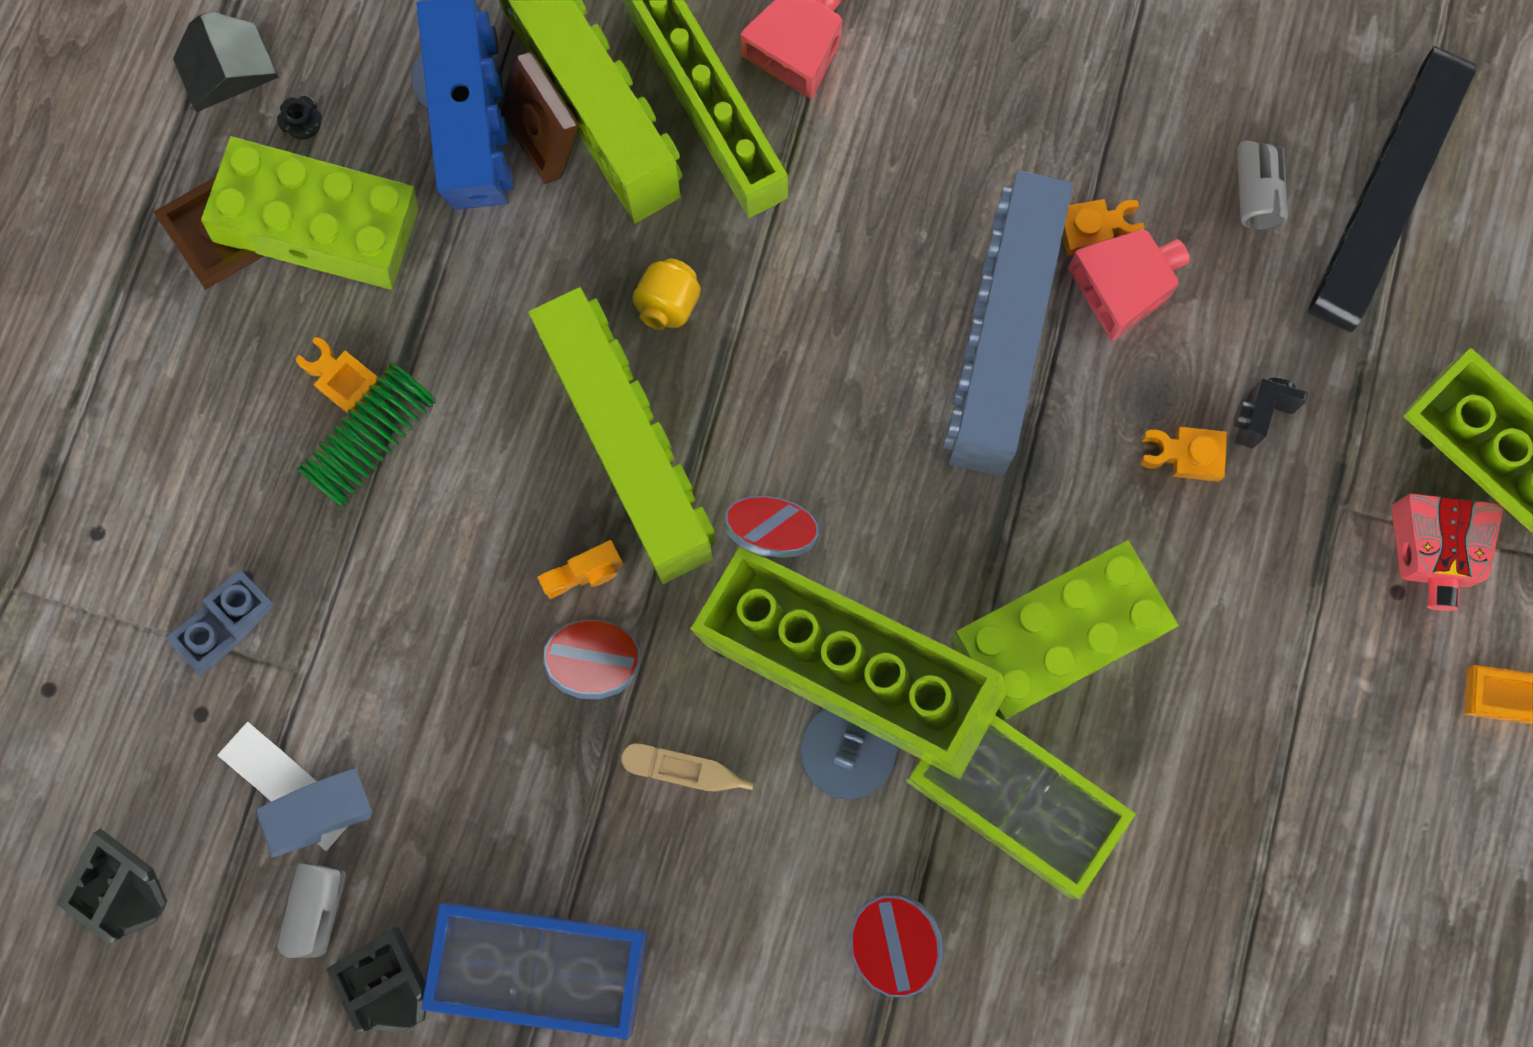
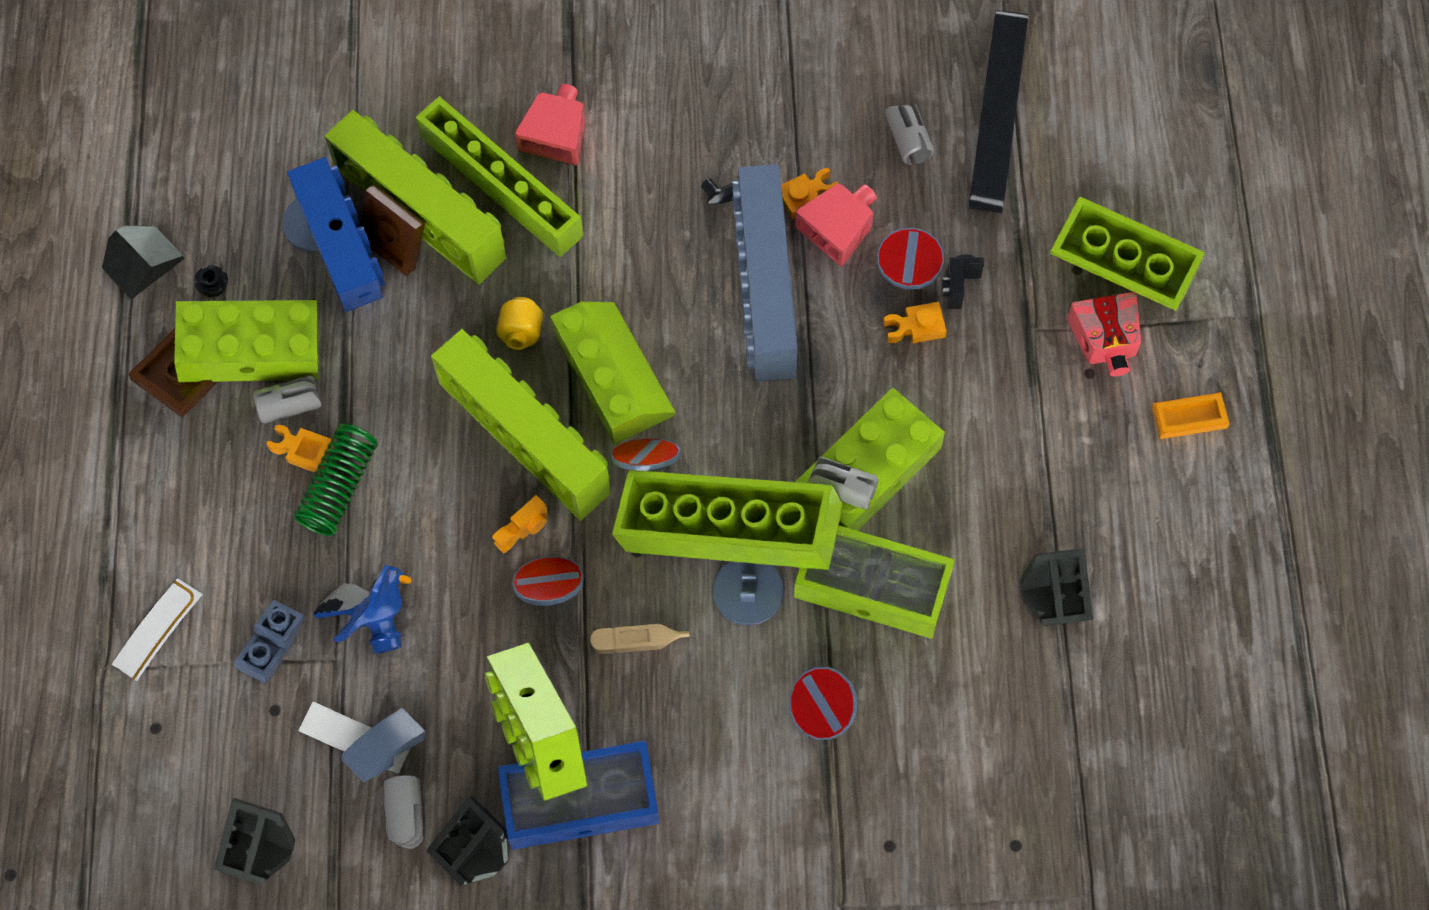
camera: 20 degrees left, 10 degrees down
none -> white sticker [111,578,203,681]
none -> light grey arm [253,376,321,424]
none -> blue animal [313,565,411,654]
none -> lime brick [484,643,587,801]
none -> lime slope [550,301,676,445]
none -> black bar [701,178,733,204]
none -> light grey arm [807,456,878,509]
none -> red piece [877,228,944,290]
none -> pearl dark grey slope [1020,548,1093,626]

